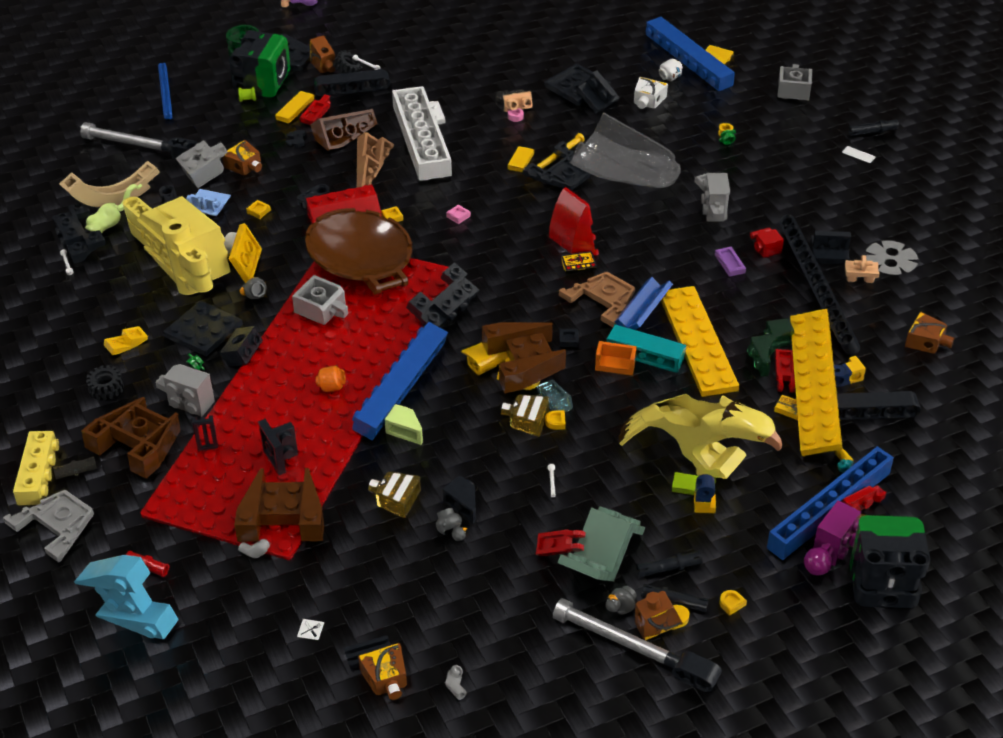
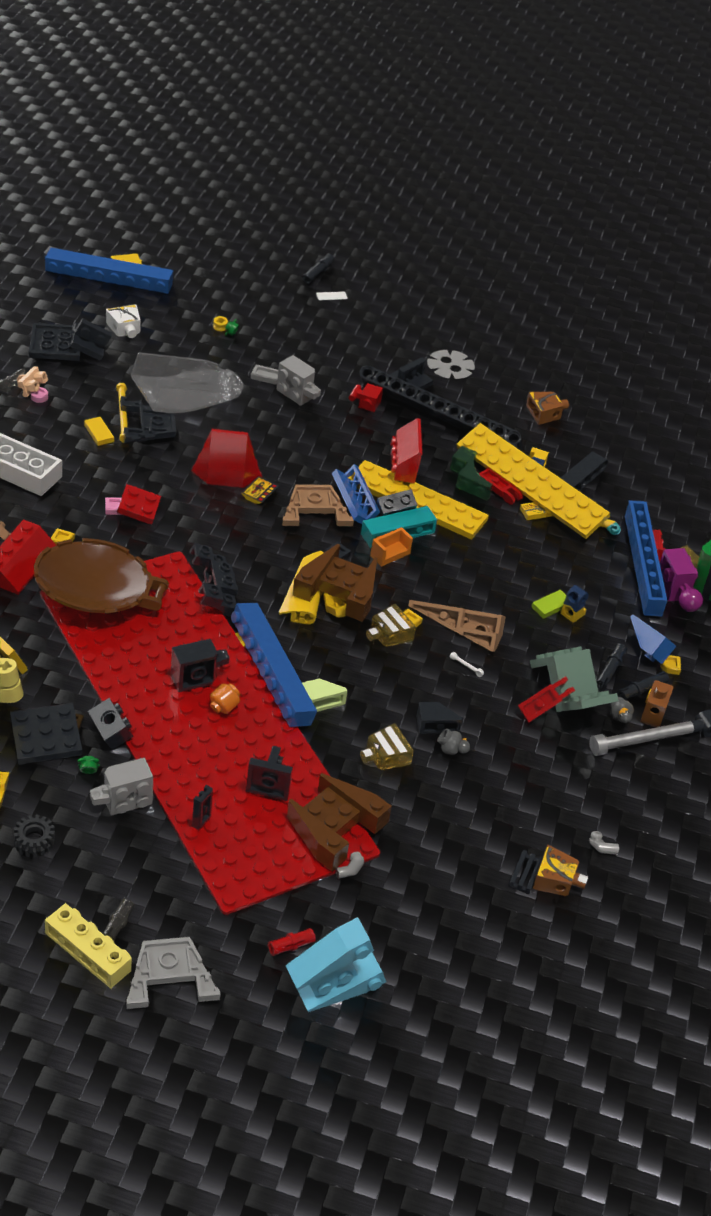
camera: 55 degrees left, 0 degrees up
reddish brown wedge [81,397,180,479] -> none
dark grey animal [240,277,267,299] -> none
light grey hinge [292,275,348,325] -> none
white sticker [297,619,324,640] -> none
clear light blue slope [536,380,573,412] -> none
light yellow animal [618,394,782,479] -> none
white head [659,59,683,81] -> none
medium lavender tile [715,247,746,277] -> none
light grey hinge [777,64,812,100] -> none
light nougat hips [845,255,879,283] -> none
none -> red plate [117,484,161,525]
none -> black hinge [171,638,230,692]
none -> brick [376,489,417,517]
none -> red slope [391,418,422,484]
none -> medium nougat wedge [408,600,506,652]
none -> slope [630,614,676,664]

